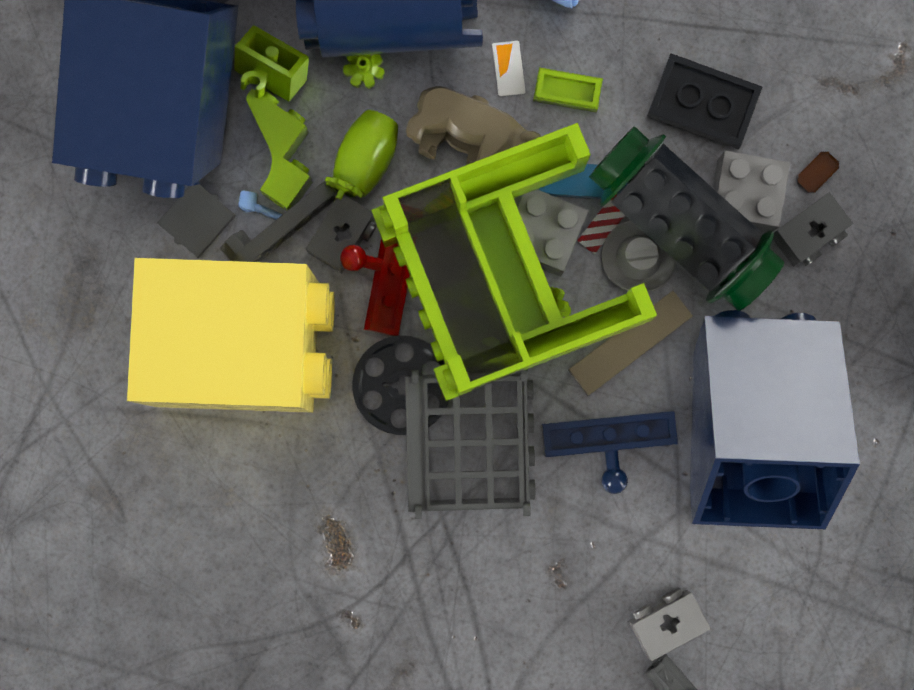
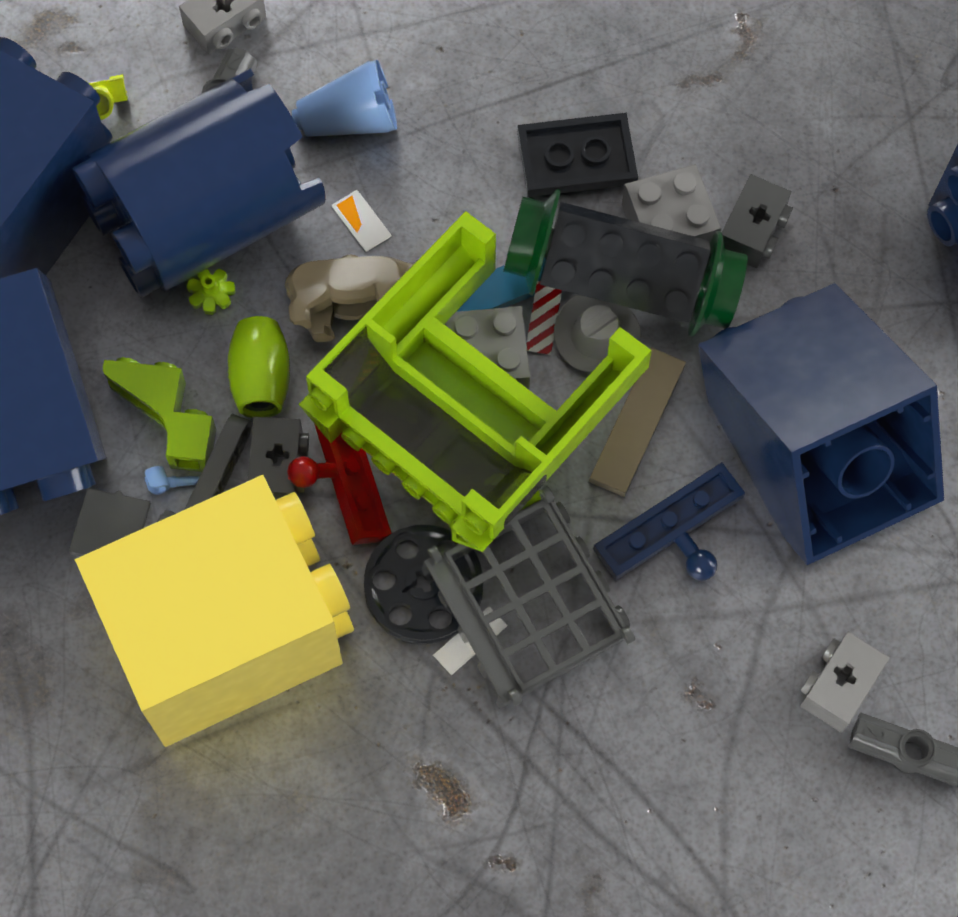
camera: 25 degrees left, 15 degrees down
lime brick [234,25,309,102] -> none
lime plant [325,177,363,200] -> none
lime tile [533,67,603,113] -> none
reddish brown piece [797,152,839,193] -> none
none -> white sticker [433,606,507,676]

